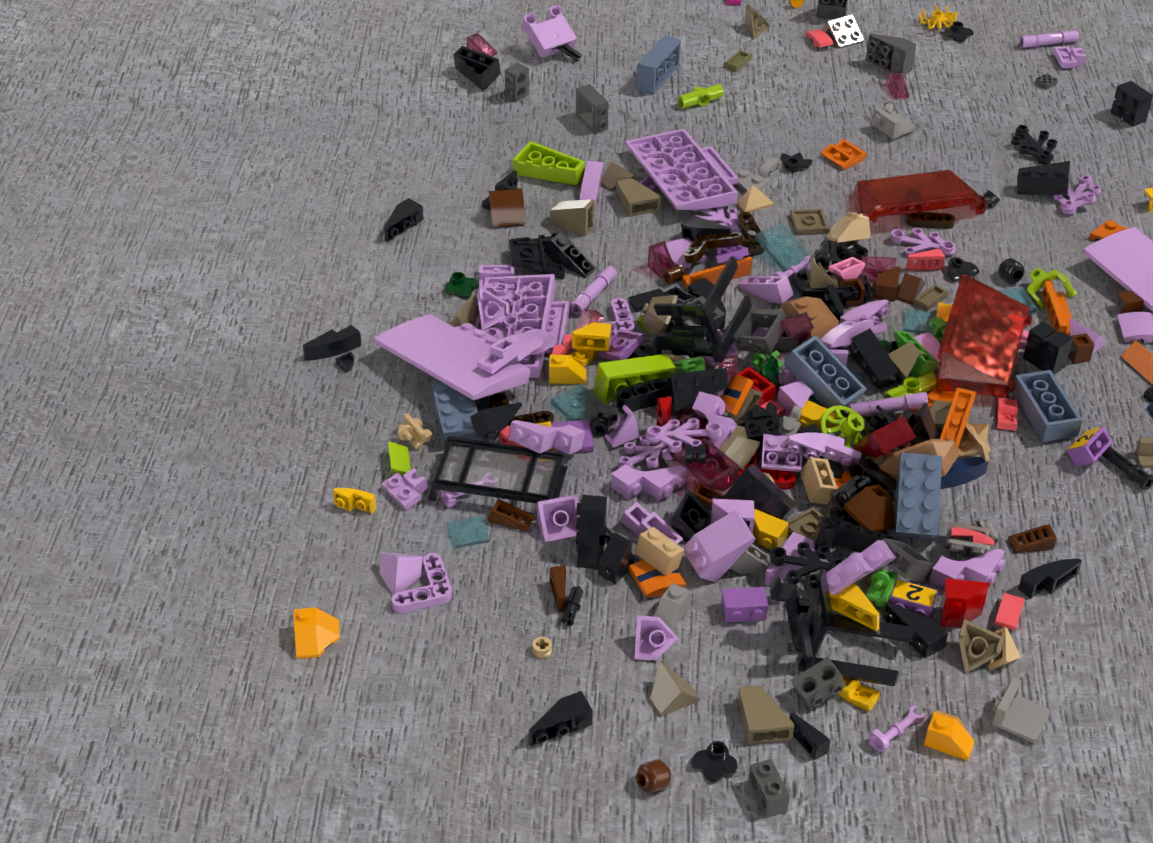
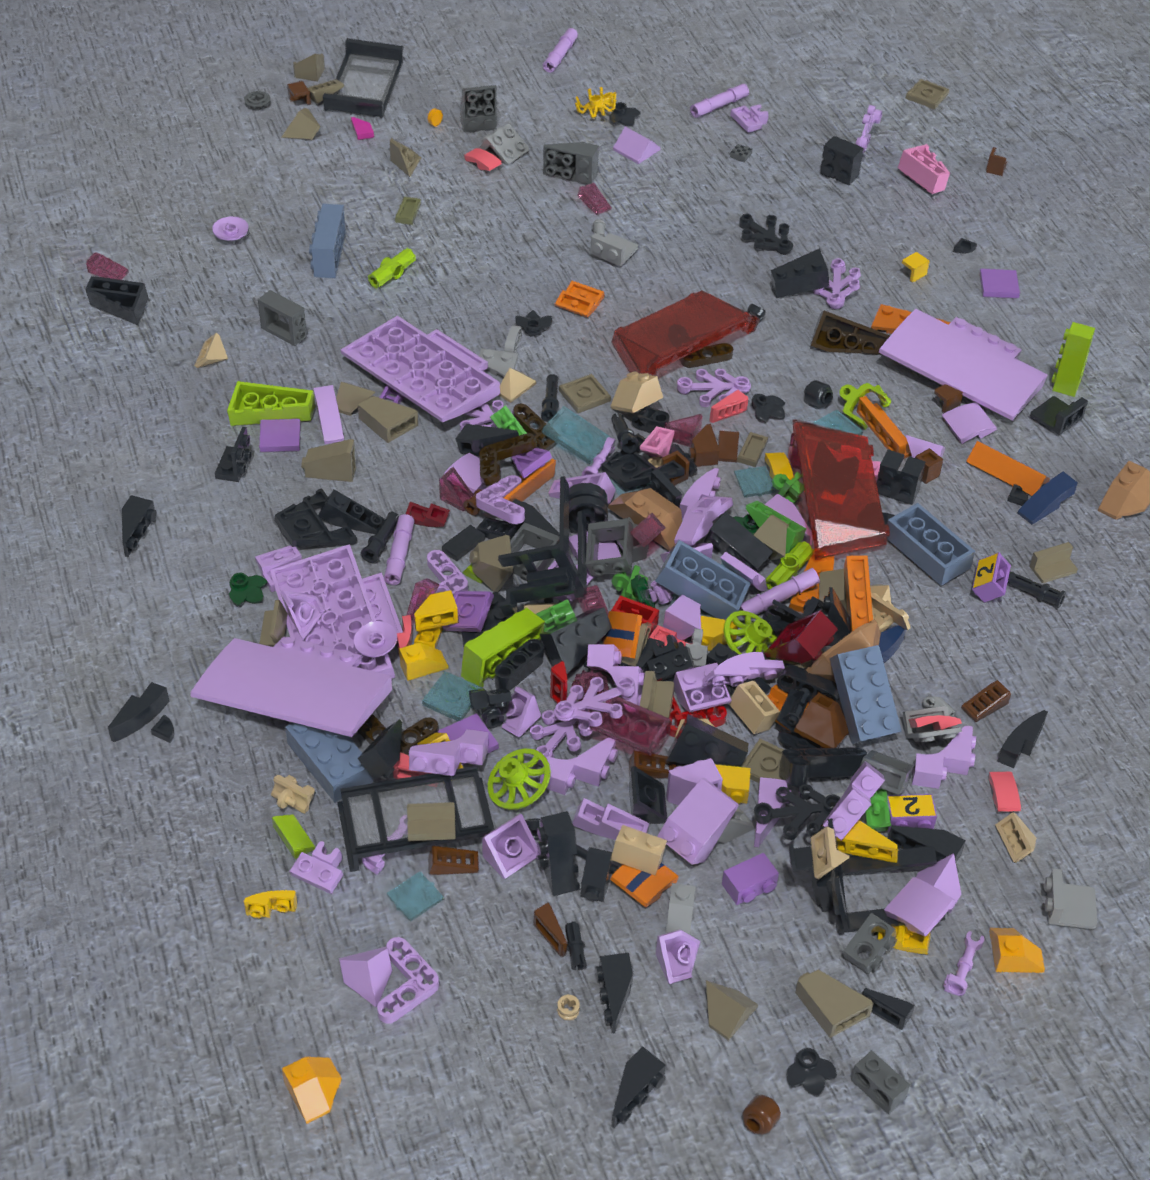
camera: 25 degrees left, 5 degrees up
lavender slope [477,334,544,374] -> none
reddish brown slope [489,188,526,227] -> none
dark grey brick [505,63,529,102] -> none
lavender piece [521,5,582,61] -> none
black wheel [685,444,705,464] -> none
dark tan slope [806,256,838,288] -> none
red slope [939,578,989,628] -> none
dark tan slope [958,619,1005,674] -> none
coral slope [997,397,1018,431] -> none
none -> tan slope [194,333,228,368]
none -> lavender dish [212,217,248,240]
none -> medium lavender tile [259,419,300,452]
none -> black pin [361,511,399,563]
none -> dark red slope [405,502,450,527]
none -> dark tan panel [407,802,455,841]
none -> lavender beam [476,475,525,524]
none -> lime wheel [488,748,551,810]
none -> bright green hips [490,405,526,435]
none -> black pin [541,374,559,423]
none -> black wheel [569,483,608,533]
none -> black slope [595,952,633,1034]
none -> lavender slope [613,127,660,164]
none -> lavender slope [720,552,767,591]
none -> dark brown wedge [810,310,890,354]
none -> tan slope [811,826,850,879]
none -> lavender slope [884,877,955,937]
none -> lavender slope [915,853,961,913]

